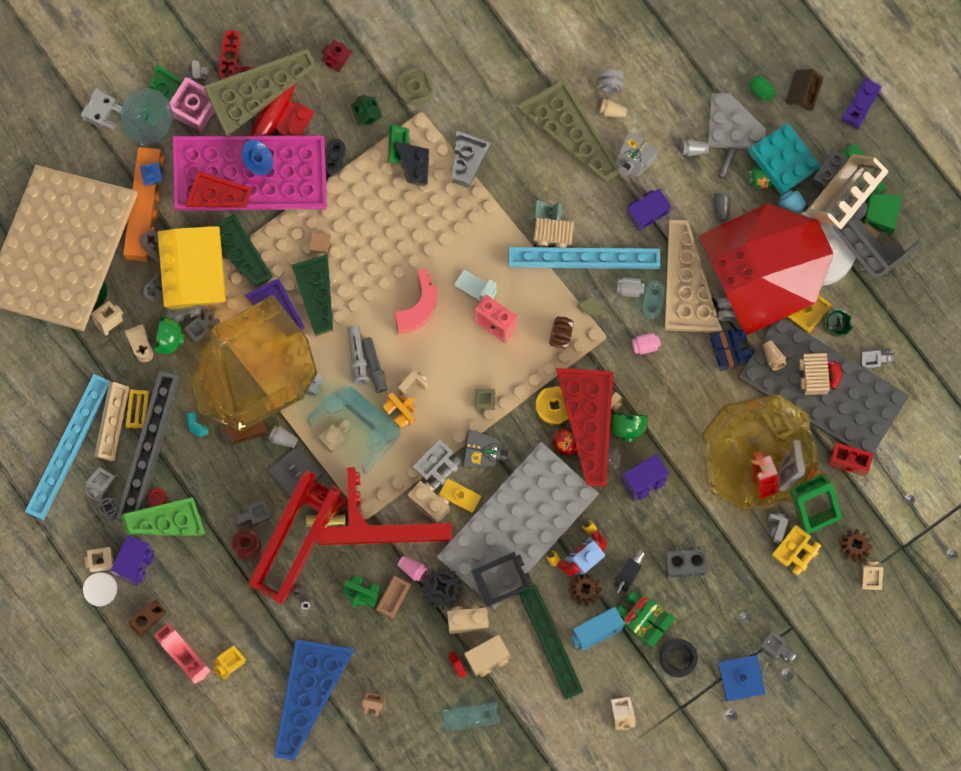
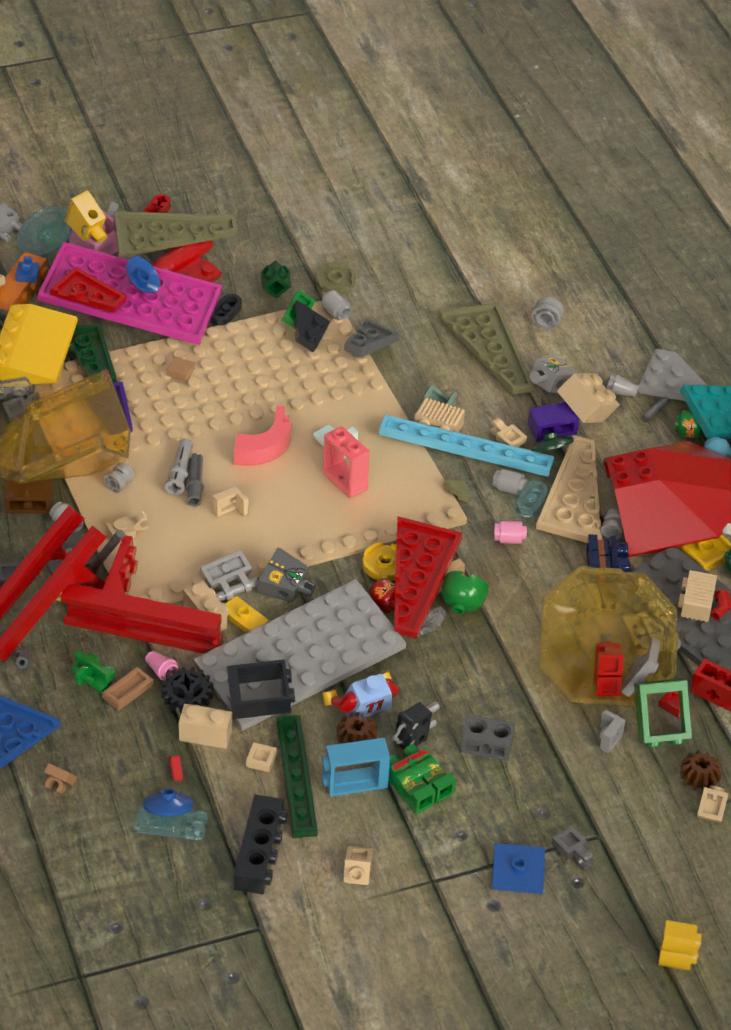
camera: 15 degrees right, 30 degrees down
dark green wing [291,254,333,337] -> none
clear light blue windscreen [306,386,400,475] -> none
dark red brick [320,39,352,73] -> none
light orange hips [382,392,416,429] -> none
tan brick [464,635,510,677] -> none
olive tile [475,389,495,410] -> none
reddish brown gear [549,316,574,349] -> none
tan cone [599,98,628,118] -> none
dark purple brick [621,454,669,501] -> none
black tyre [660,639,698,678] -> none
dark grey cone [712,193,731,221] -> none
green brick [748,75,776,102] -> none
tan cone [762,341,786,371] -> none
yellow plate [772,525,821,576] -> none
none -> yellow torso [64,190,108,243]
none -> flat silver bar [89,530,125,572]
none -> blue dish [143,788,193,816]
none -> black brick [234,794,288,895]
none -> tan plate [246,742,277,773]
none -> light grey brick [321,290,352,320]
none -> tan plate [490,418,527,447]
none -> dark green dish [531,431,574,452]
none -> tan brick [557,373,620,423]
none -> yellow brick [658,920,702,971]

